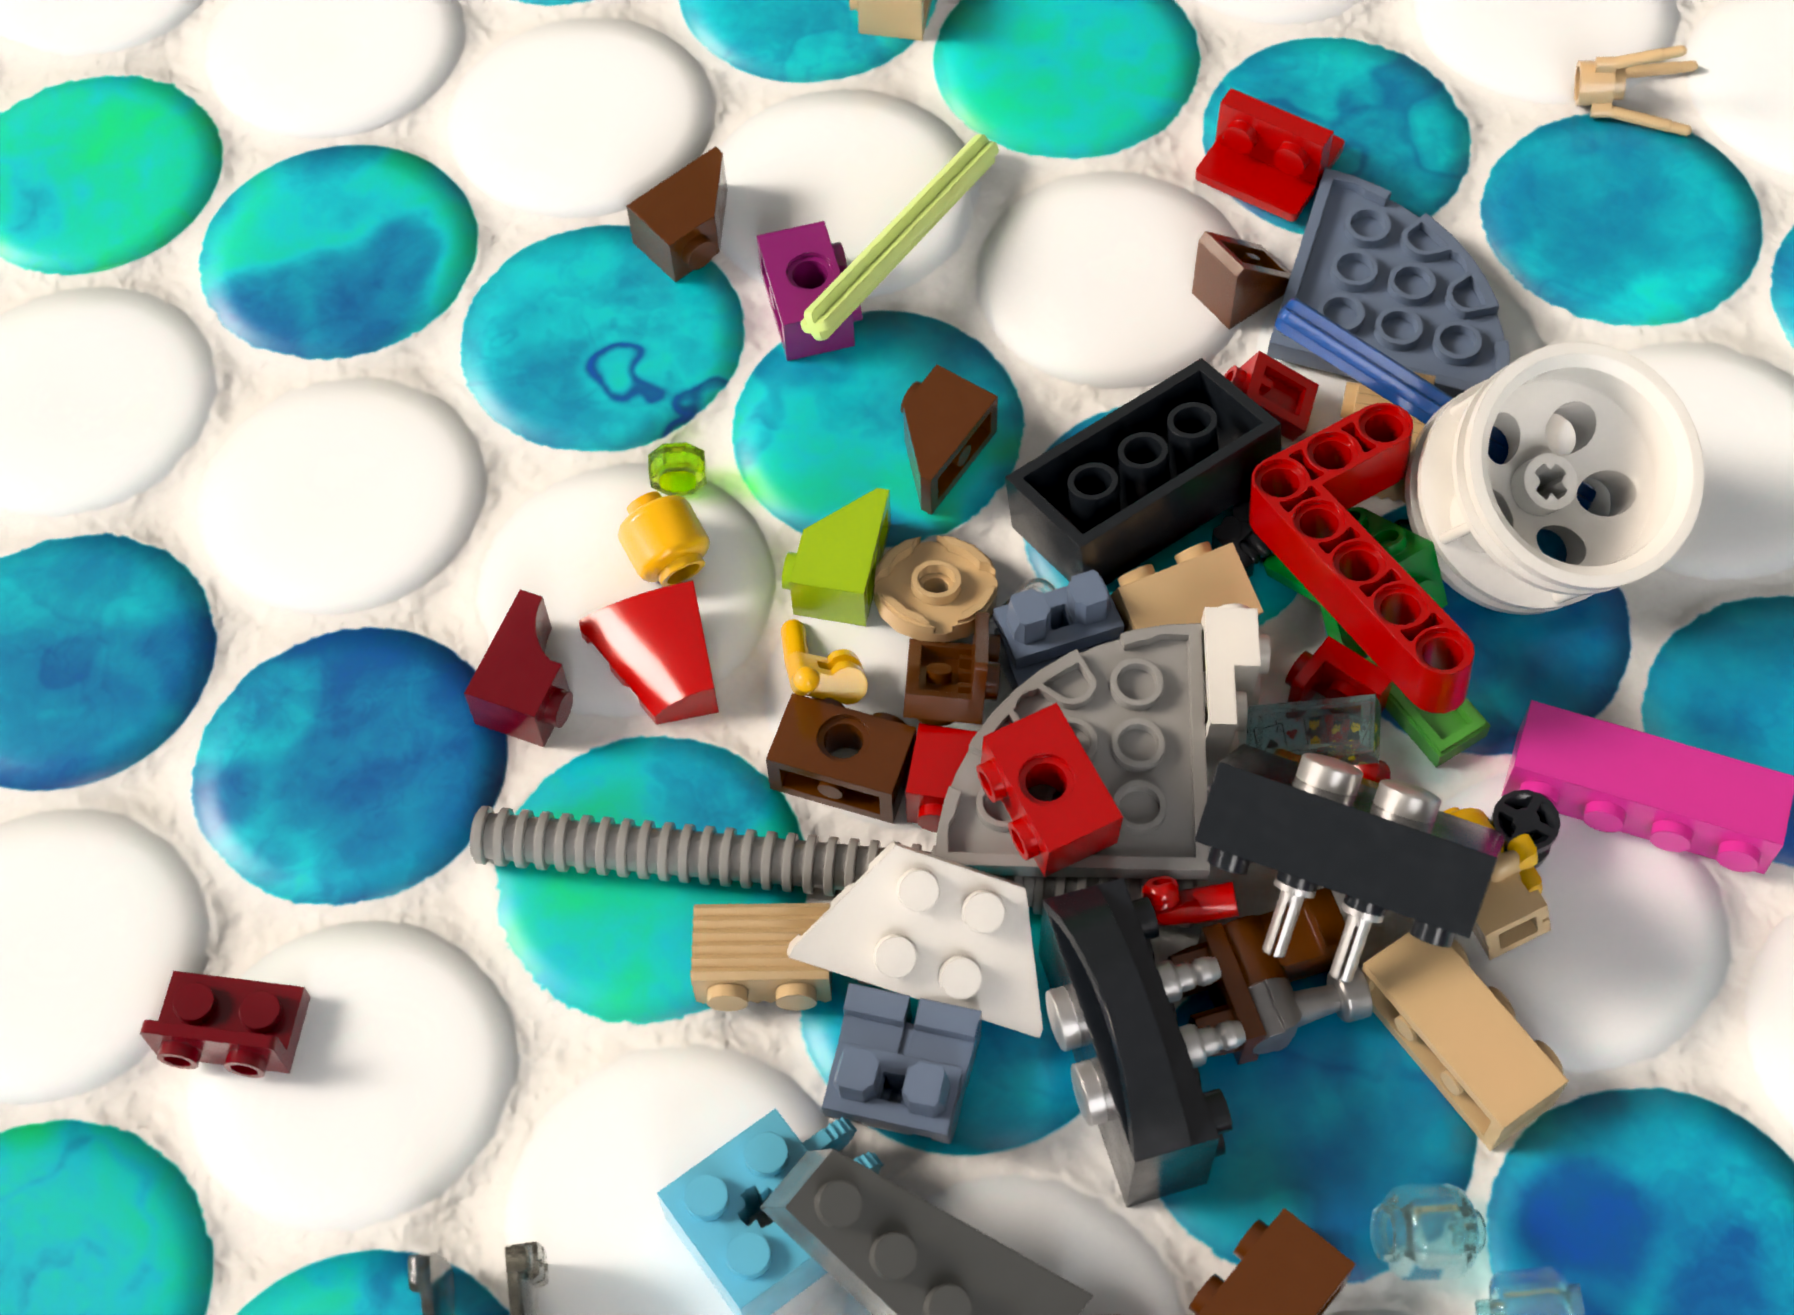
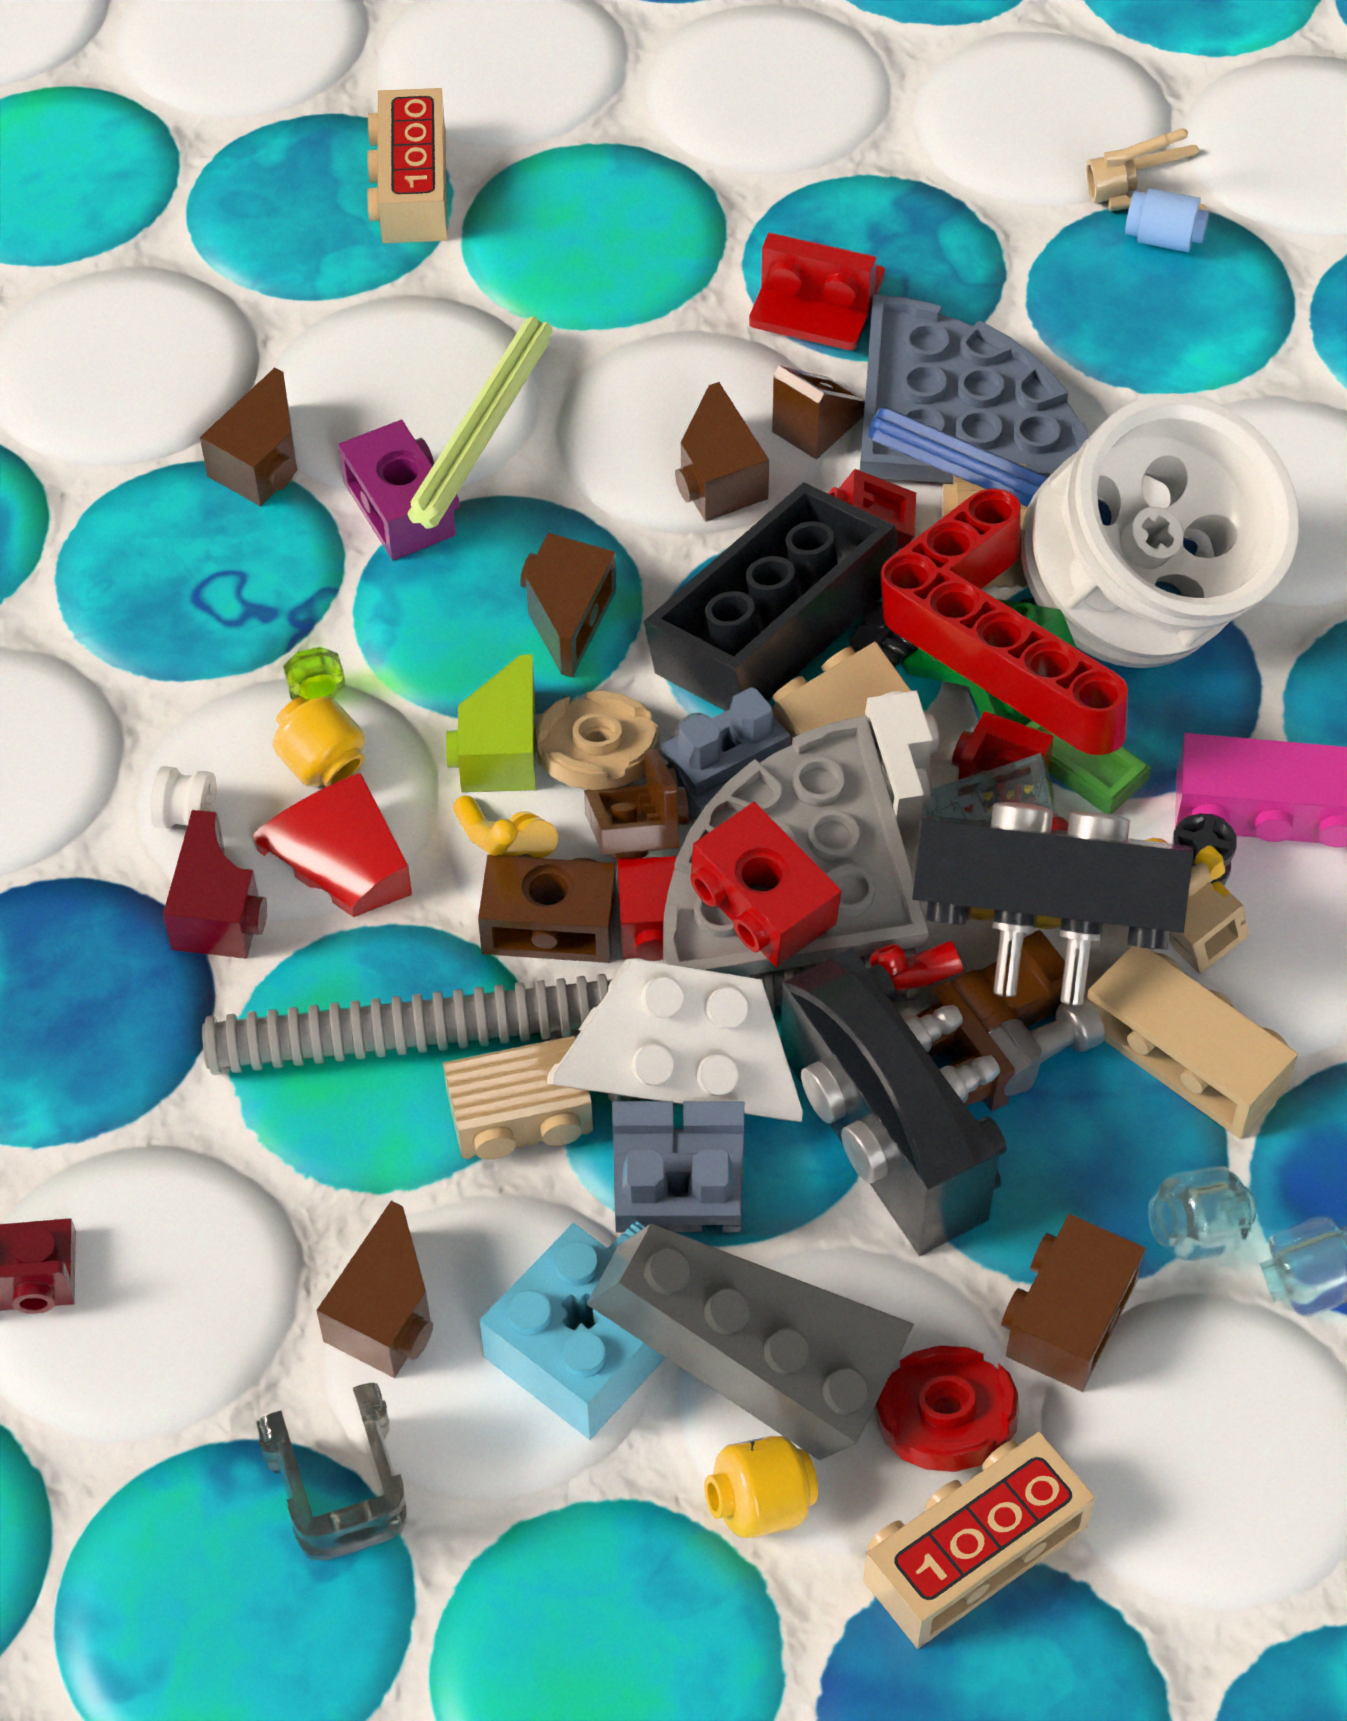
camera: 15 degrees left, 5 degrees down
none -> white wheel [151,766,217,829]
none -> reddish brown slope [316,1200,433,1378]
none -> reddish brown slope [675,382,769,522]
none -> light blue brick [1125,188,1209,253]

